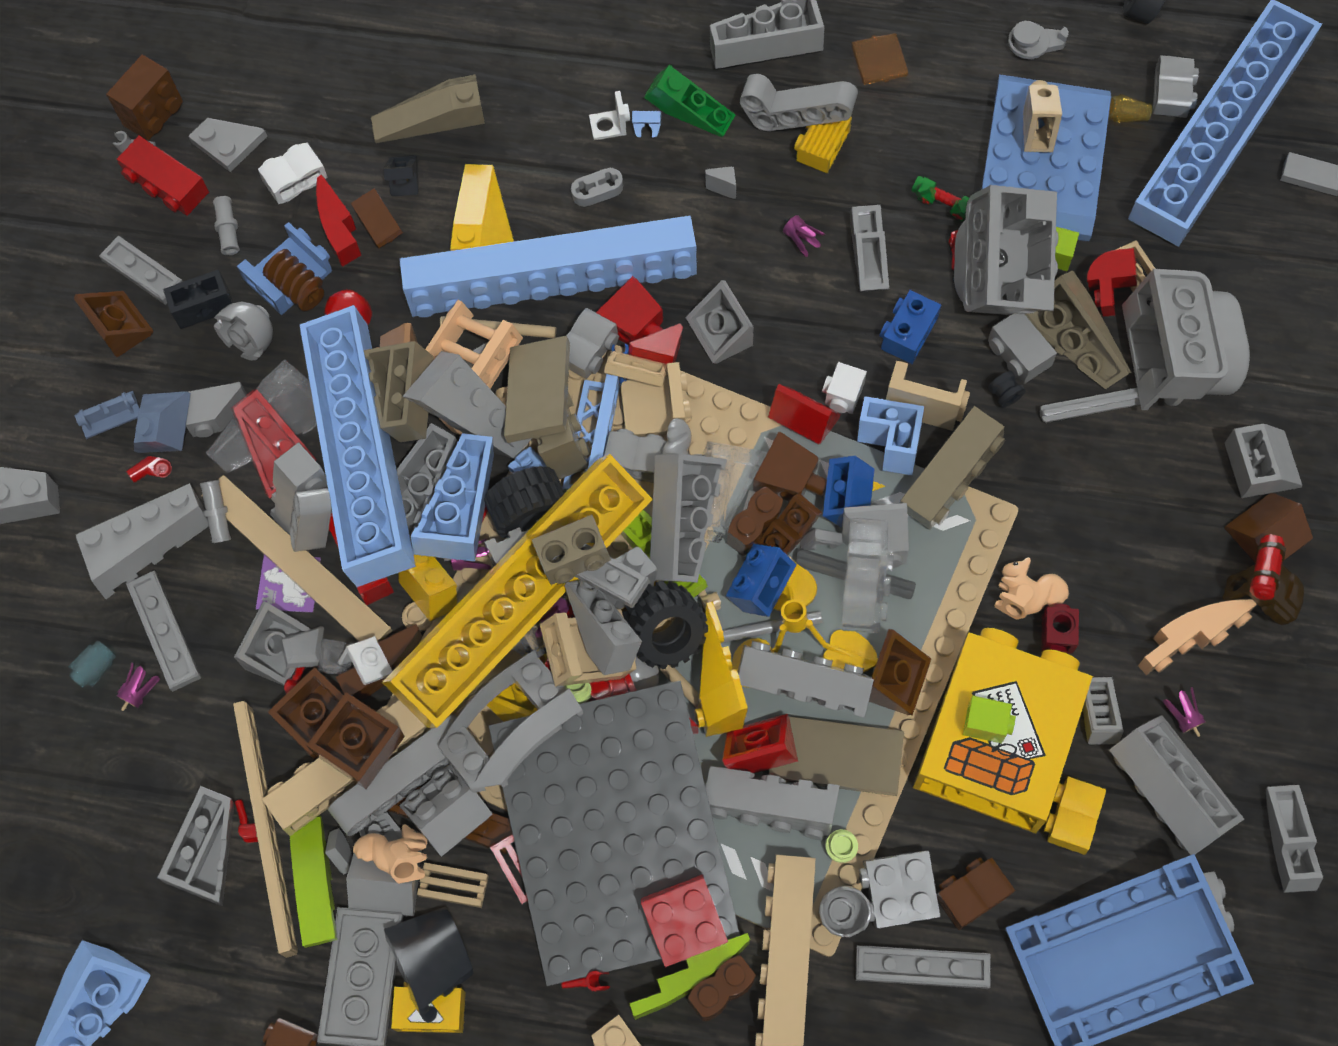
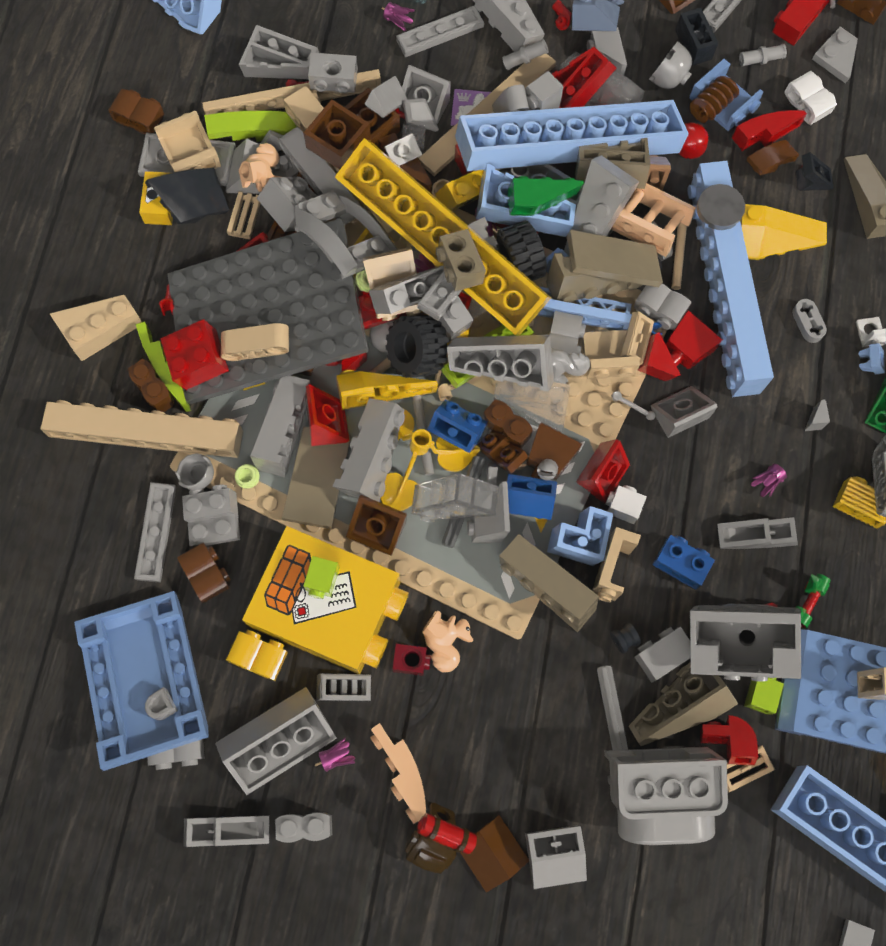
camera: 85 degrees right, 5 degrees up
none -> light grey tile [145,687,178,720]
none -> tan panel [154,111,221,173]
none -> tan beam [221,323,289,361]
none -> light grey brick [275,812,333,843]
none -> light grey brick [308,52,358,93]
none -> light grey slope [365,76,407,118]
none -> green slope [508,176,584,216]
none -> light grey hinge [537,459,558,480]
none -> light grey hinge [611,391,656,420]
none -> flat silver tile [696,184,745,230]

